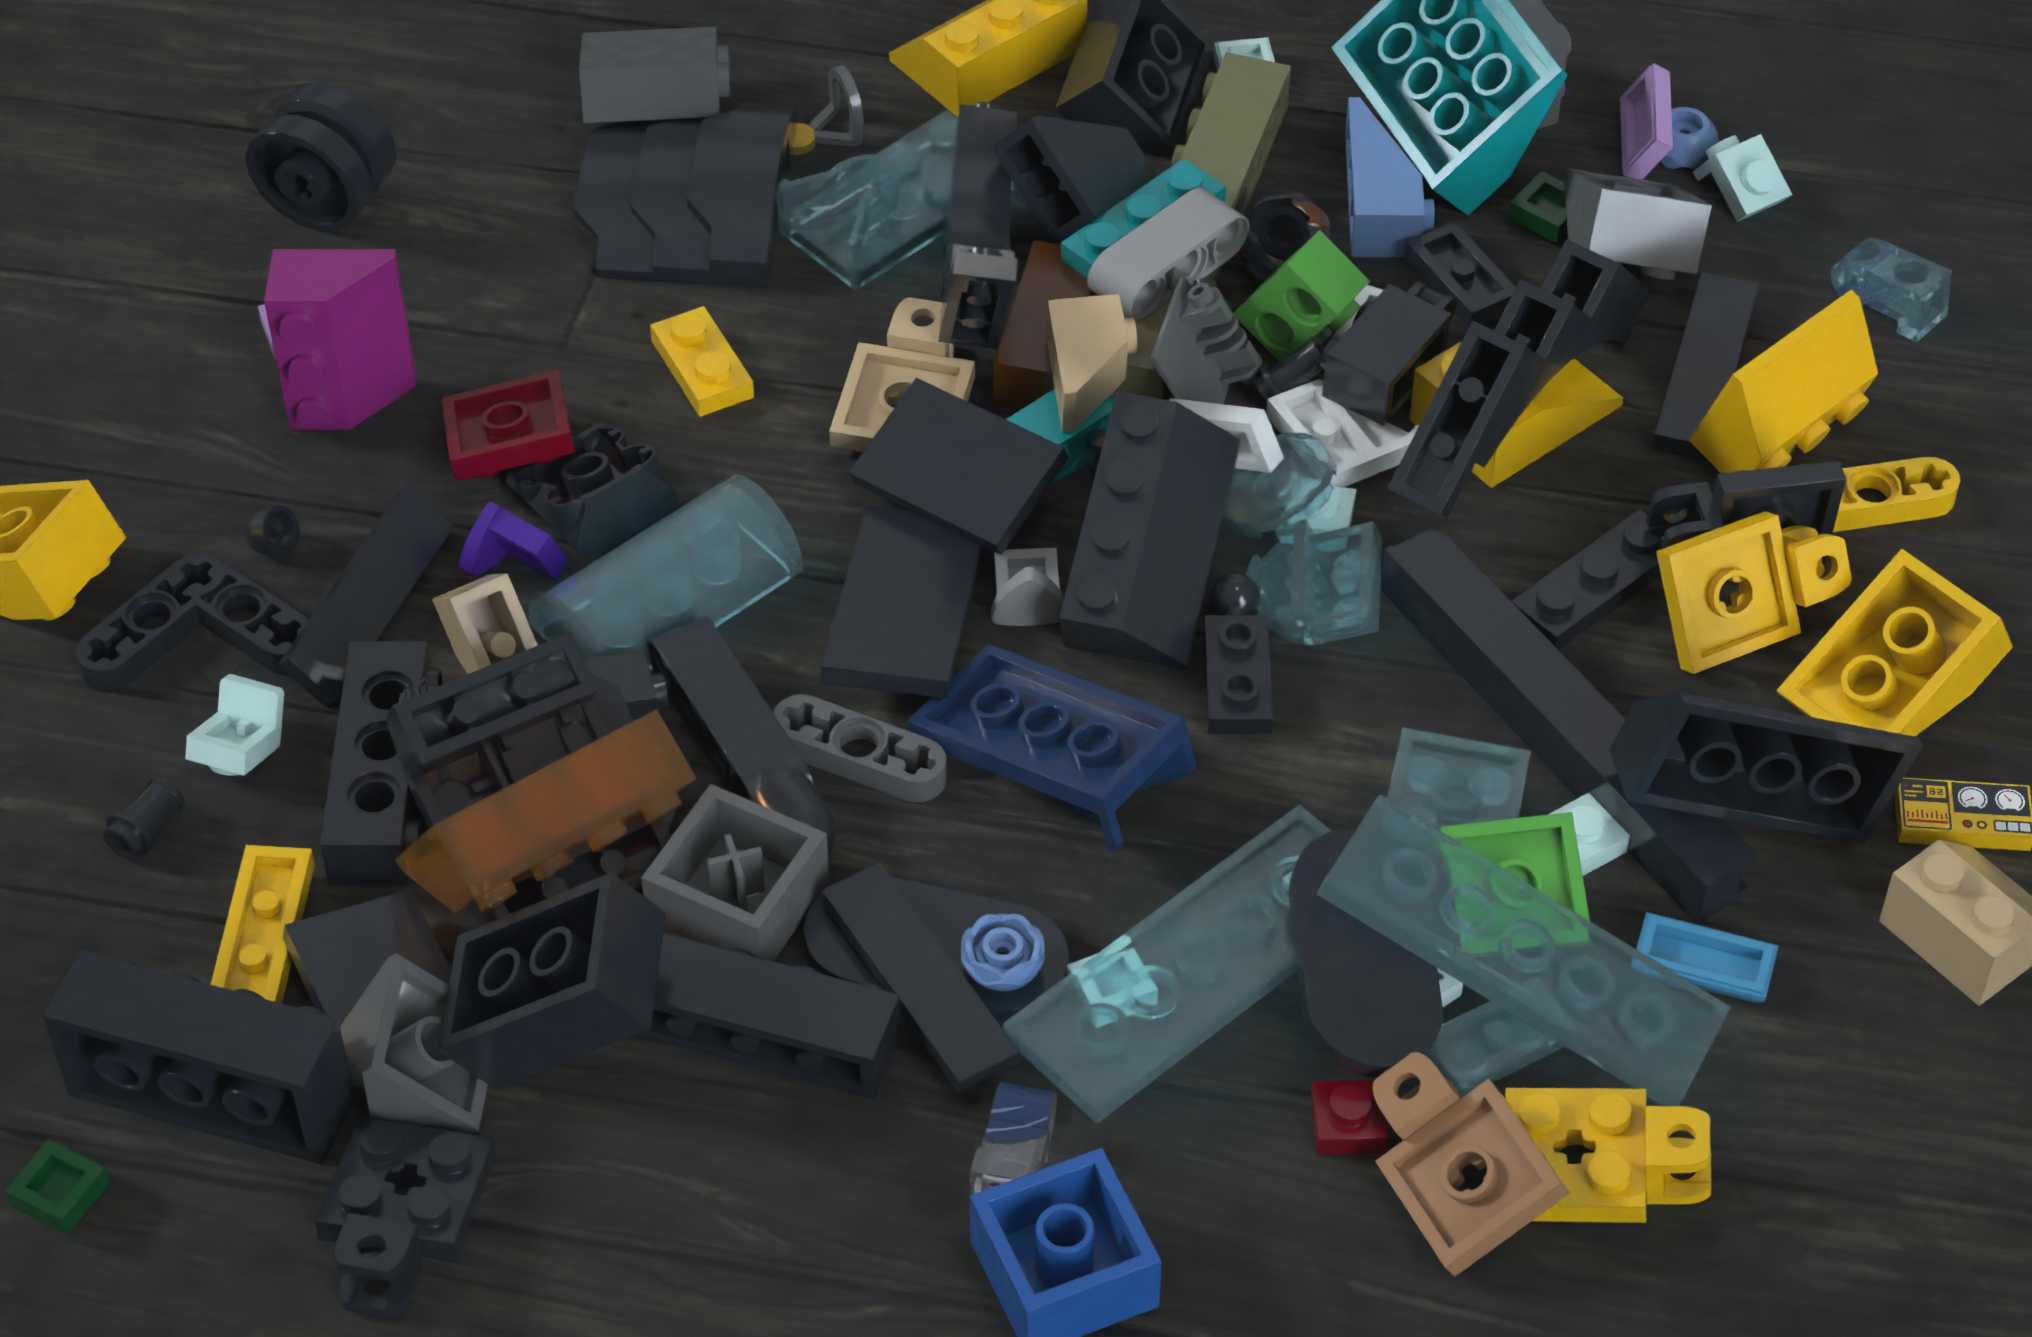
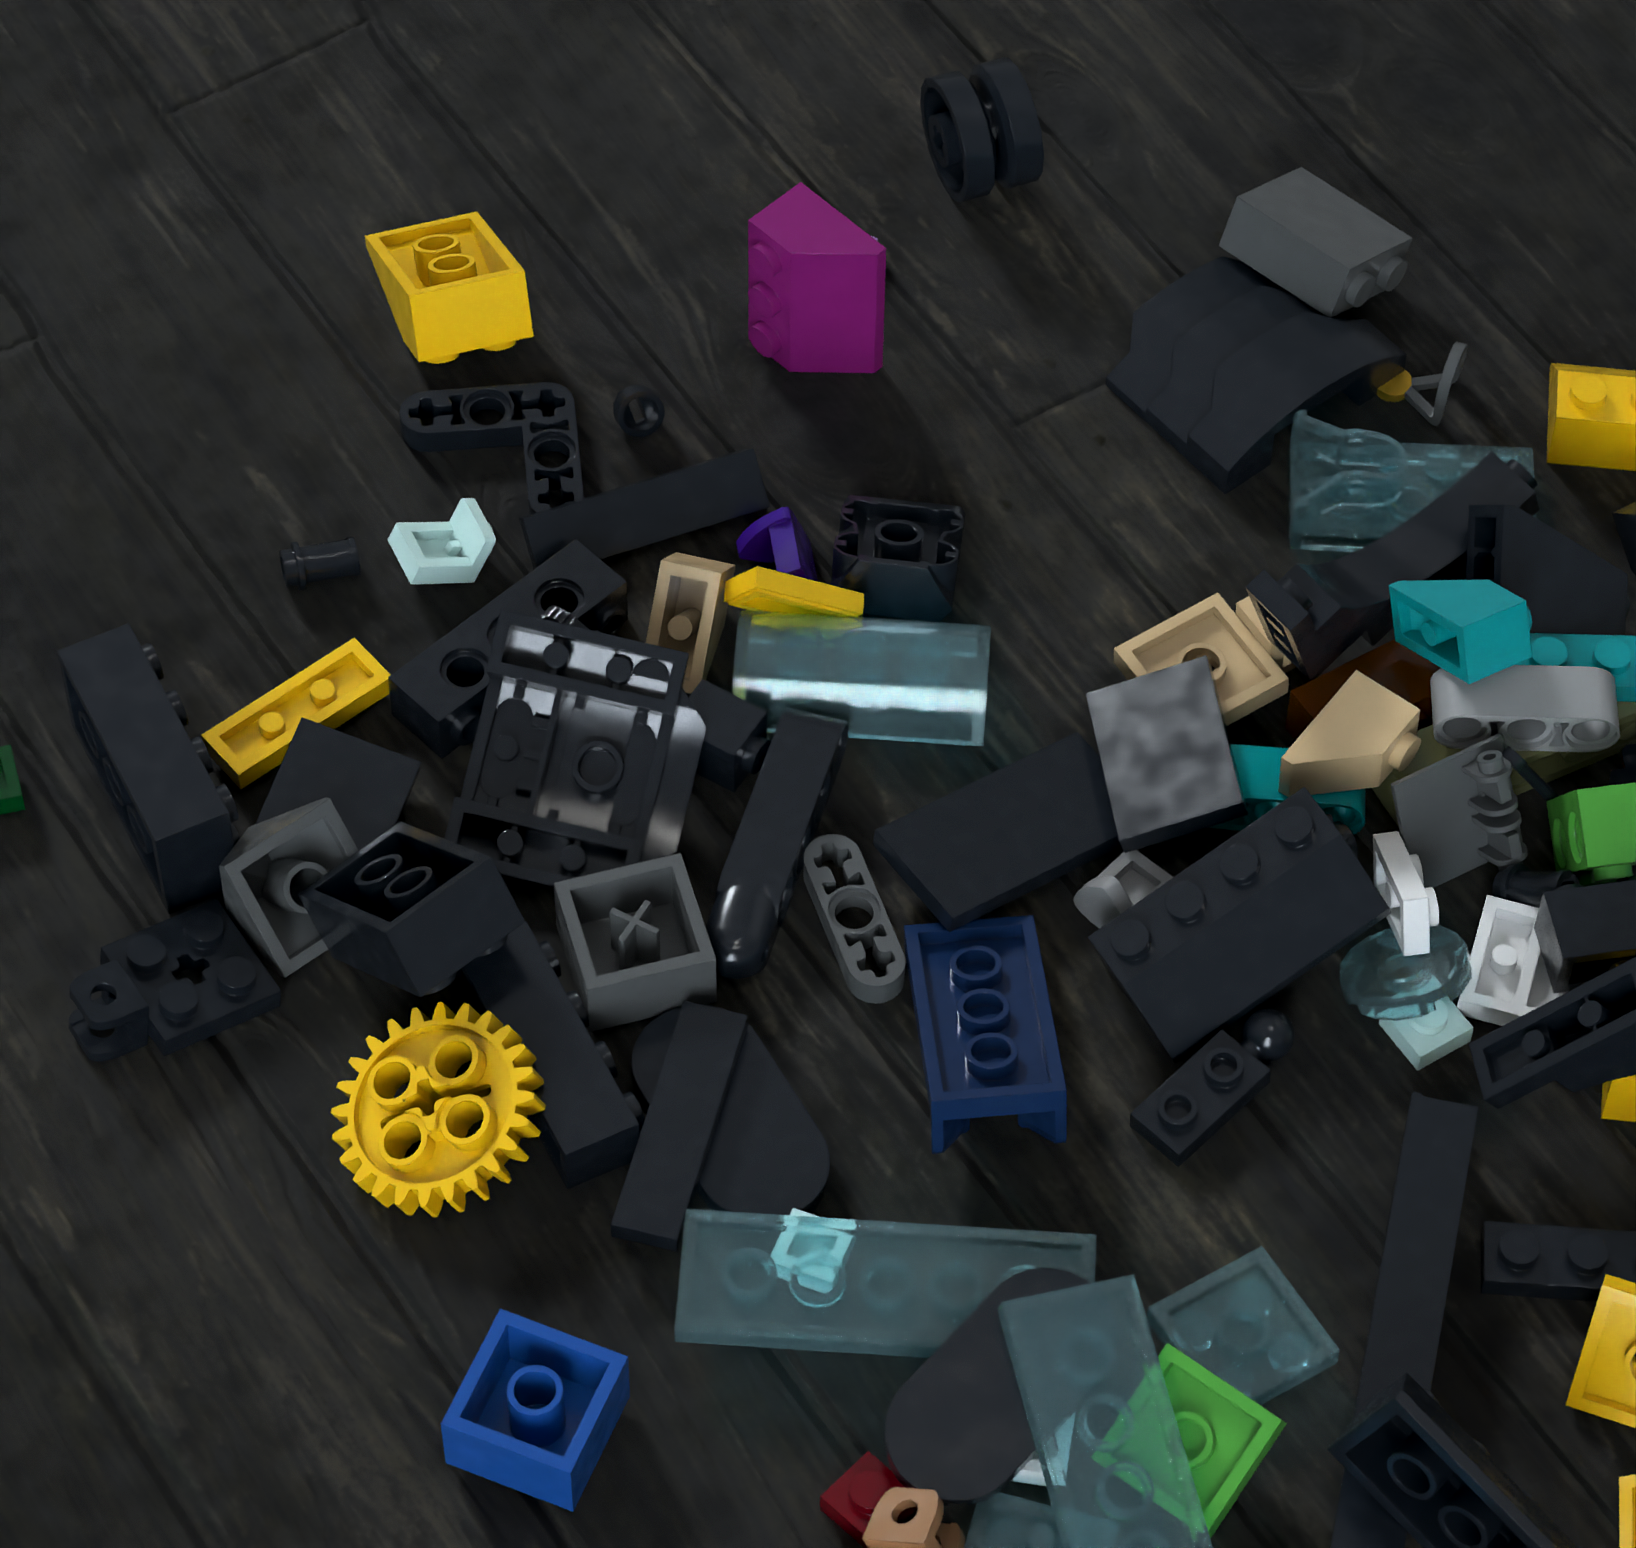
camera: 45 degrees right, 5 degrees up
clear orange wedge [395,709,697,913] -> none
dark red plate [441,369,575,481] -> none
yellow plate [650,306,754,417] -> none
medium blue plate [961,914,1045,991] -> none
leg [970,1082,1057,1195] -> none
clear light blue slope [1246,519,1382,645] -> none
light aqua plate [1550,793,1630,876] -> none
none -> yellow gear [331,1002,546,1218]
none -> yellow tile [724,566,864,630]
none -> teal slope [1389,579,1532,684]

